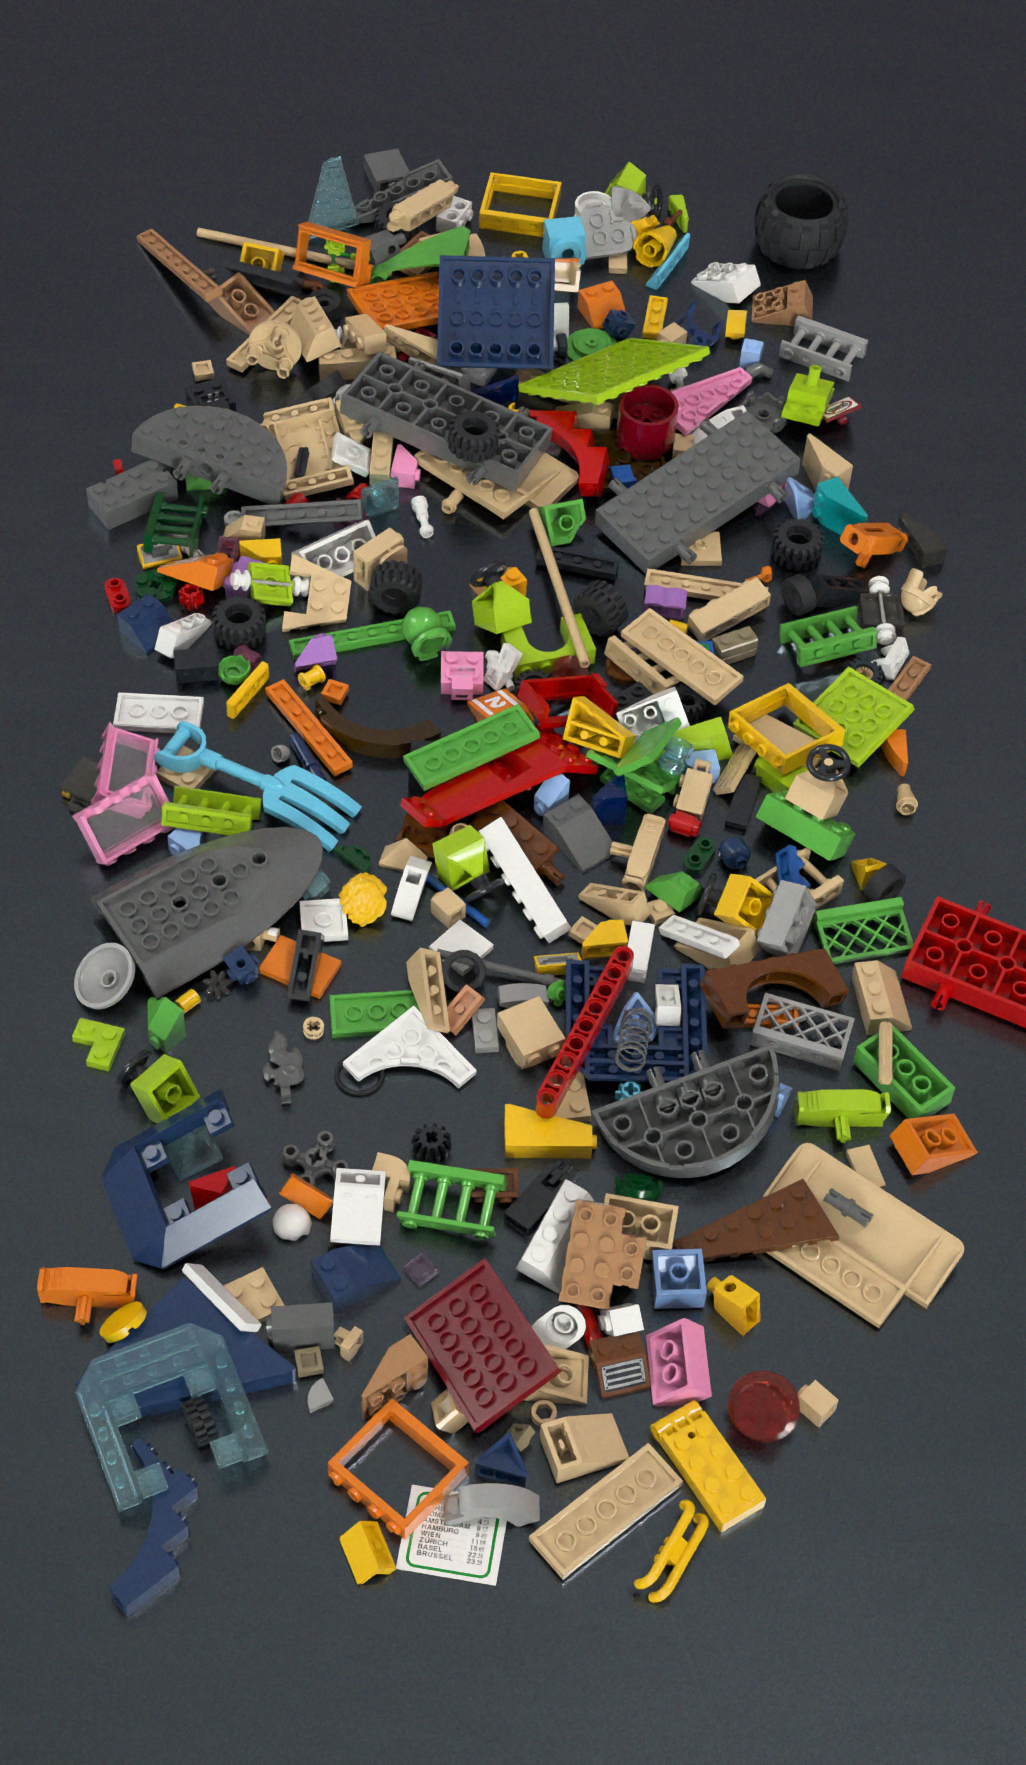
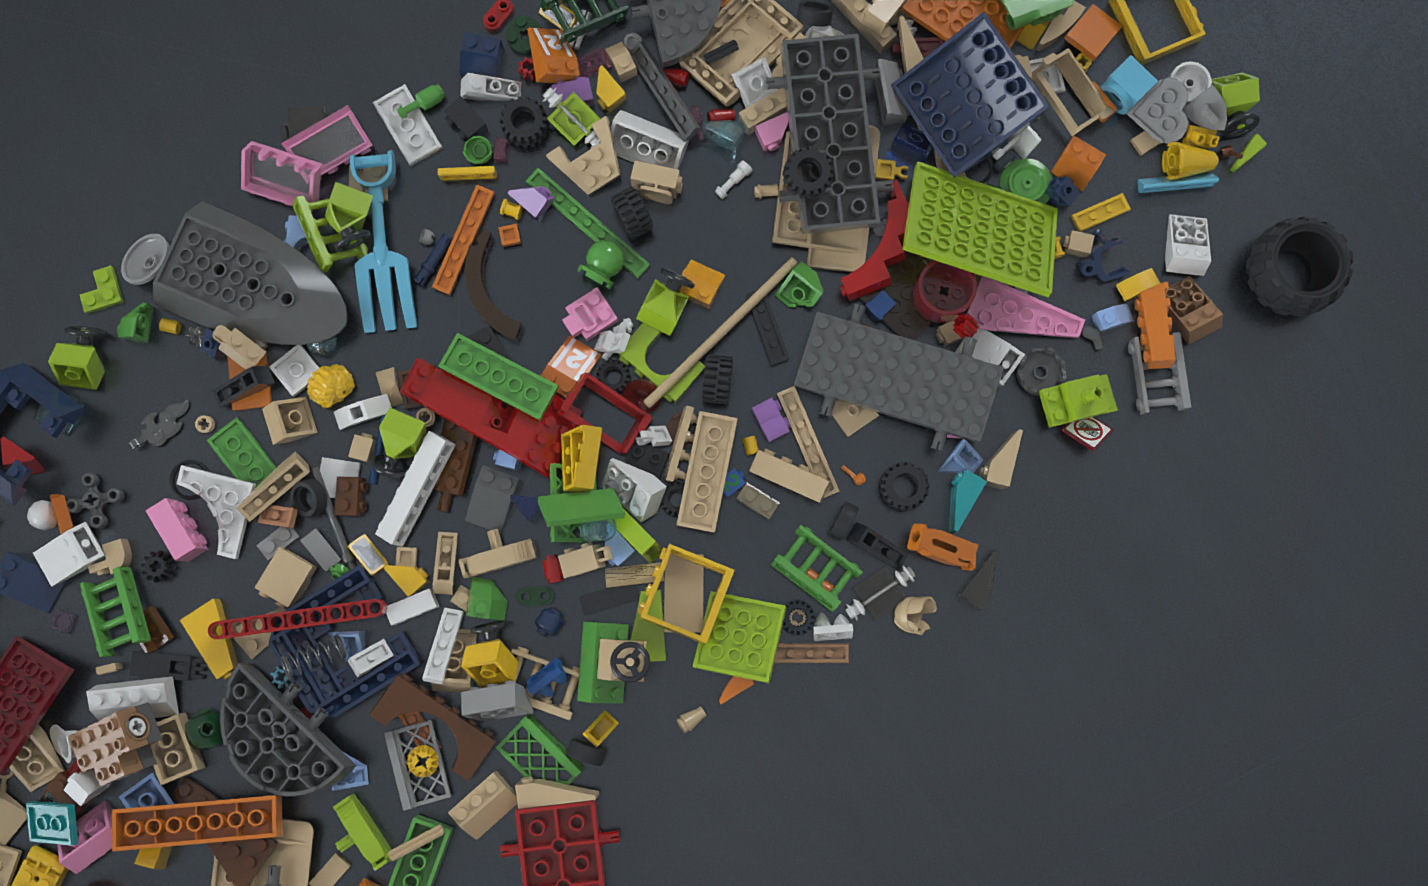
camera: 60 degrees right, 30 degrees up
dark green tile [333,845,371,874] -> none
none -> teal tile [26,801,78,846]
none -> tan tile [96,662,124,675]
none -> orange brick [112,795,283,852]
none -> bright pink brick [145,498,208,562]
none -> tan brick [213,325,266,370]
none -> tan slope [262,397,317,445]
none -> lime piece [325,182,373,252]
none -> reddish brown bracket [334,476,368,517]
none -> bright green piece [396,84,445,119]
none -> yellow gear [407,745,439,778]
none -> tan slope [515,777,599,809]
none -> white plate [635,425,672,446]
none -> red gear [953,314,978,339]
none -> orange tile [1064,4,1122,61]
none -> orange wedge [1134,282,1176,369]

